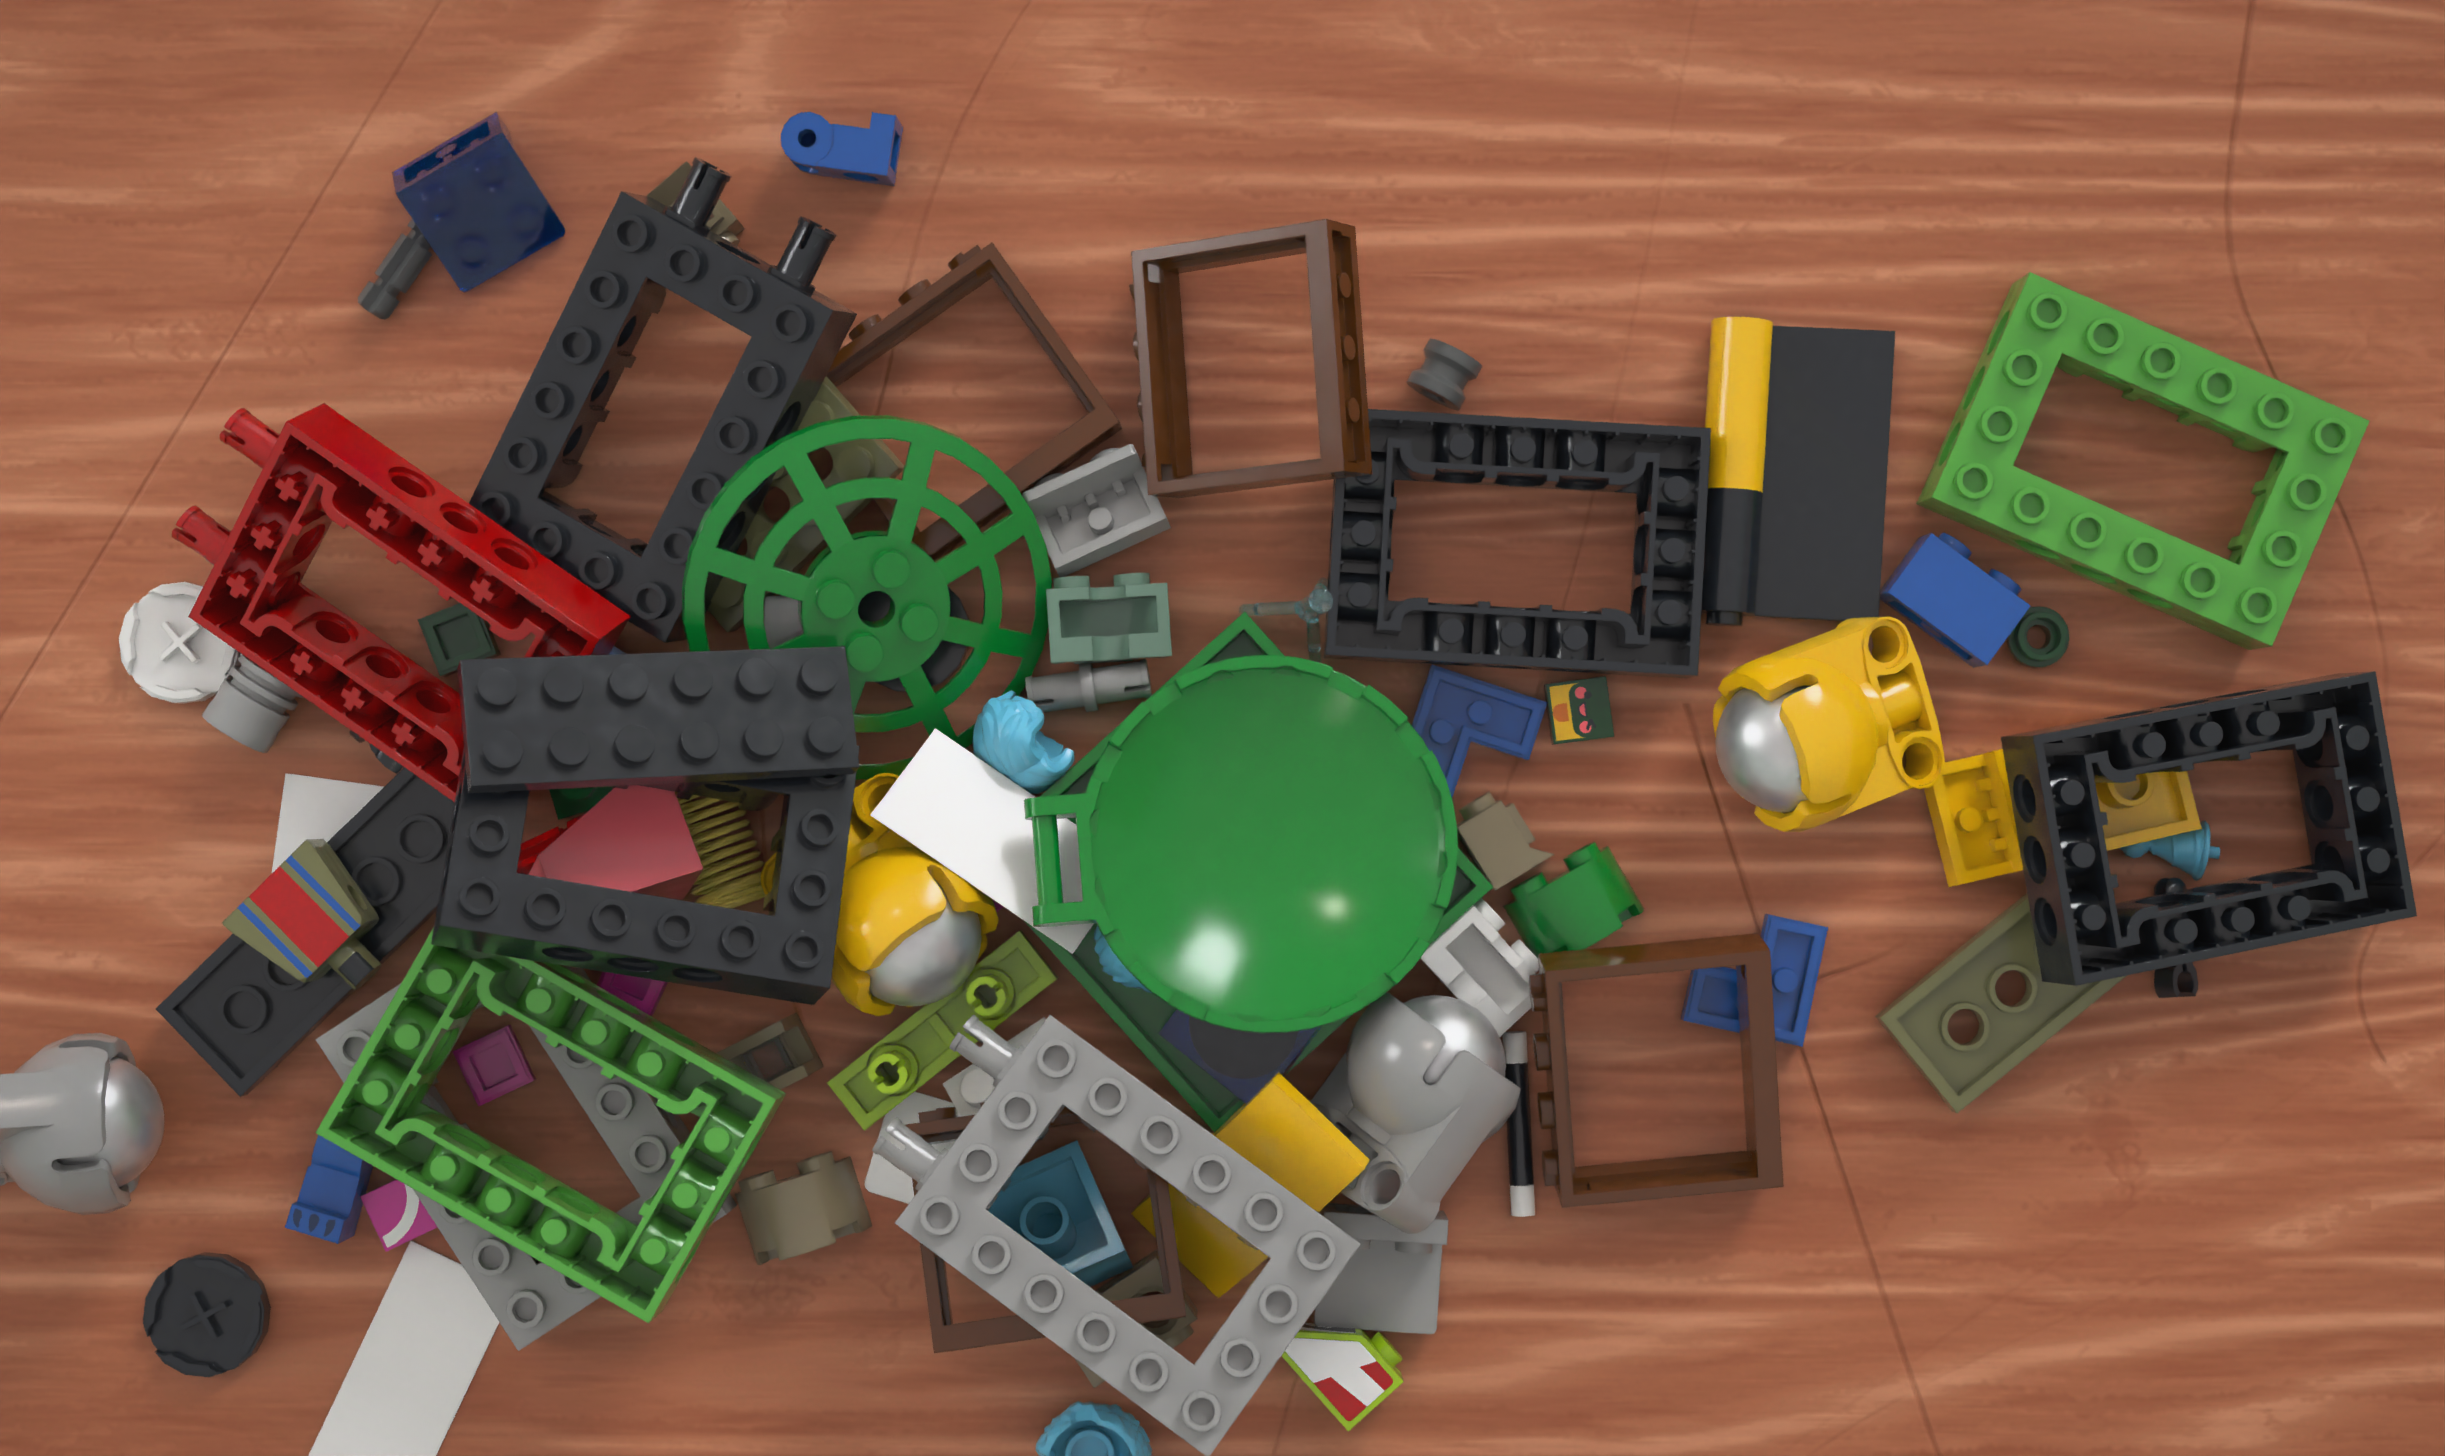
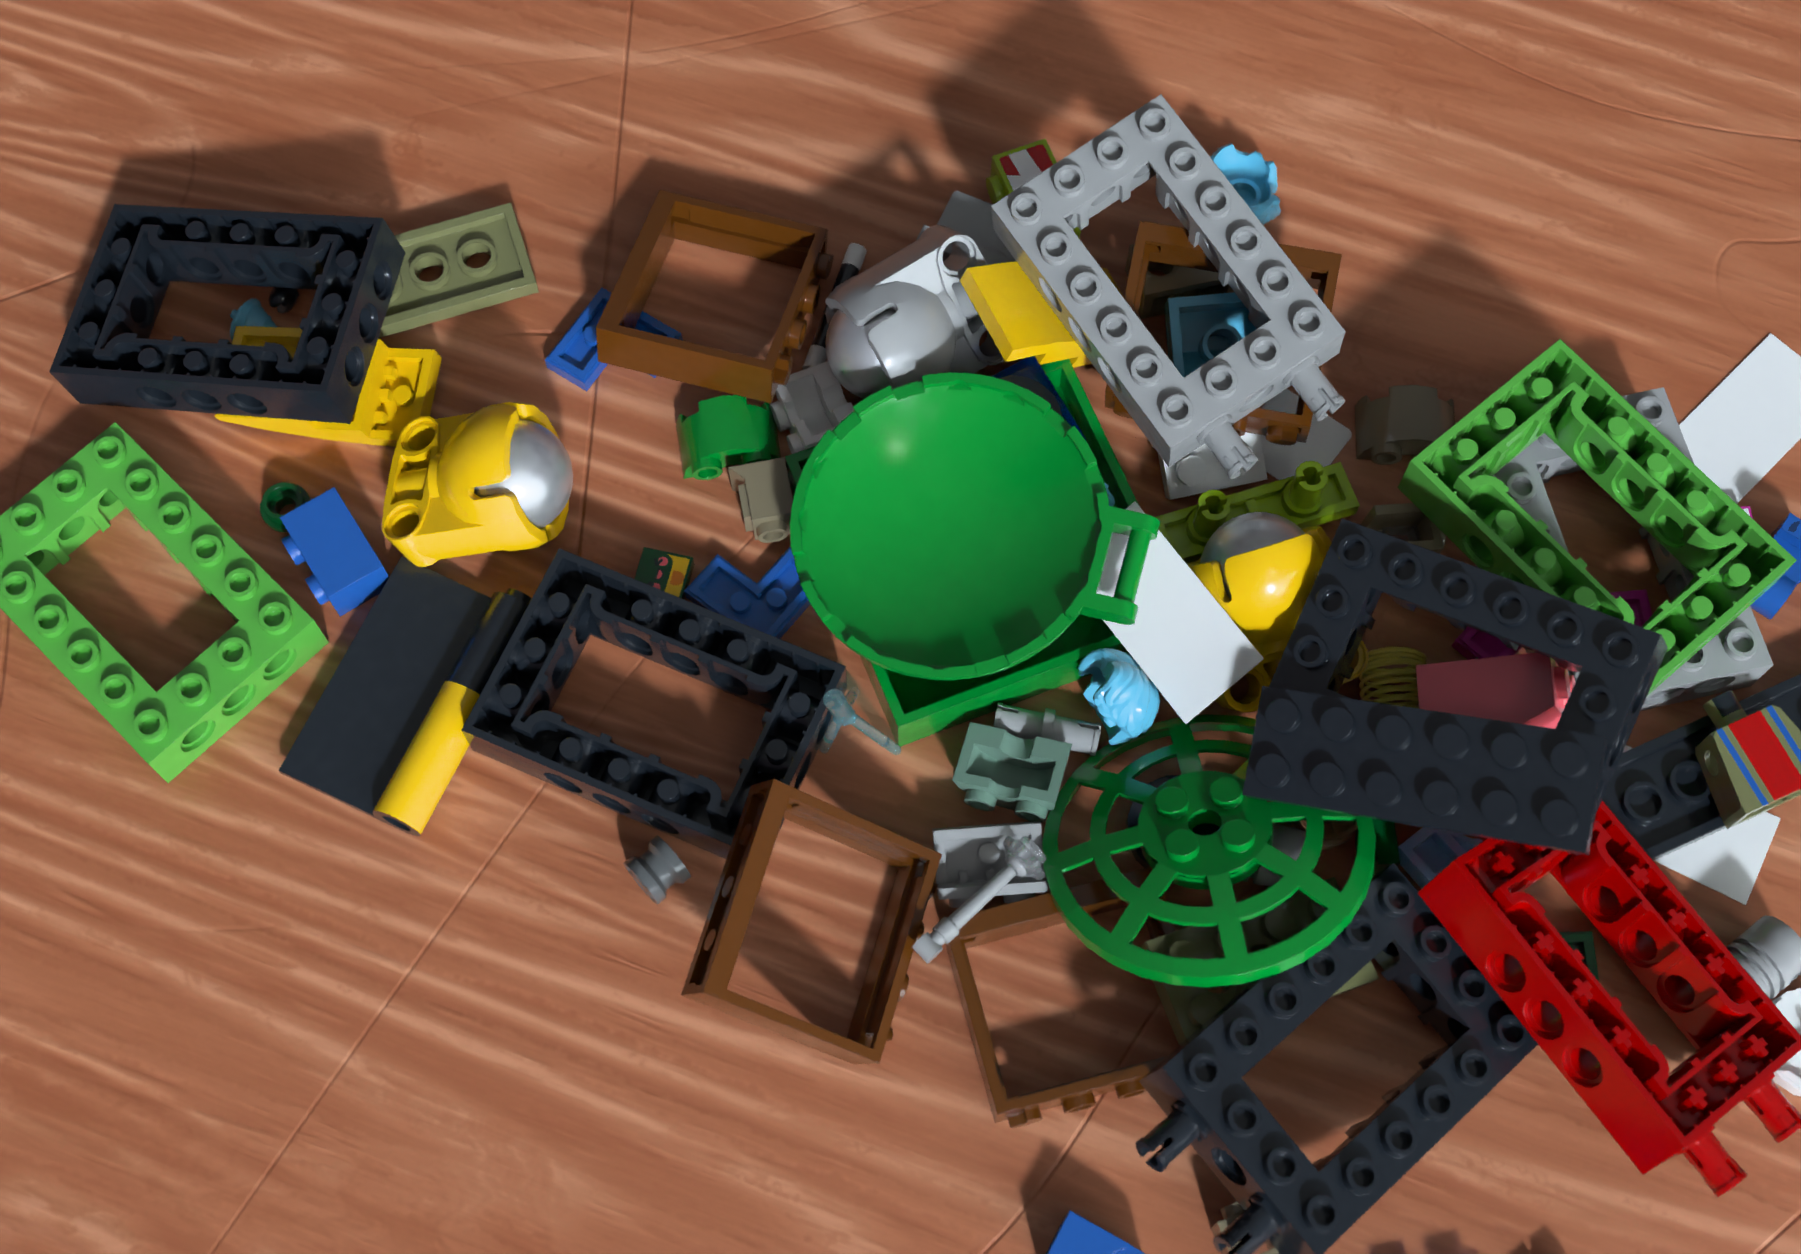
camera: 160 degrees left, 20 degrees down
none -> light grey piece [912,836,1046,964]

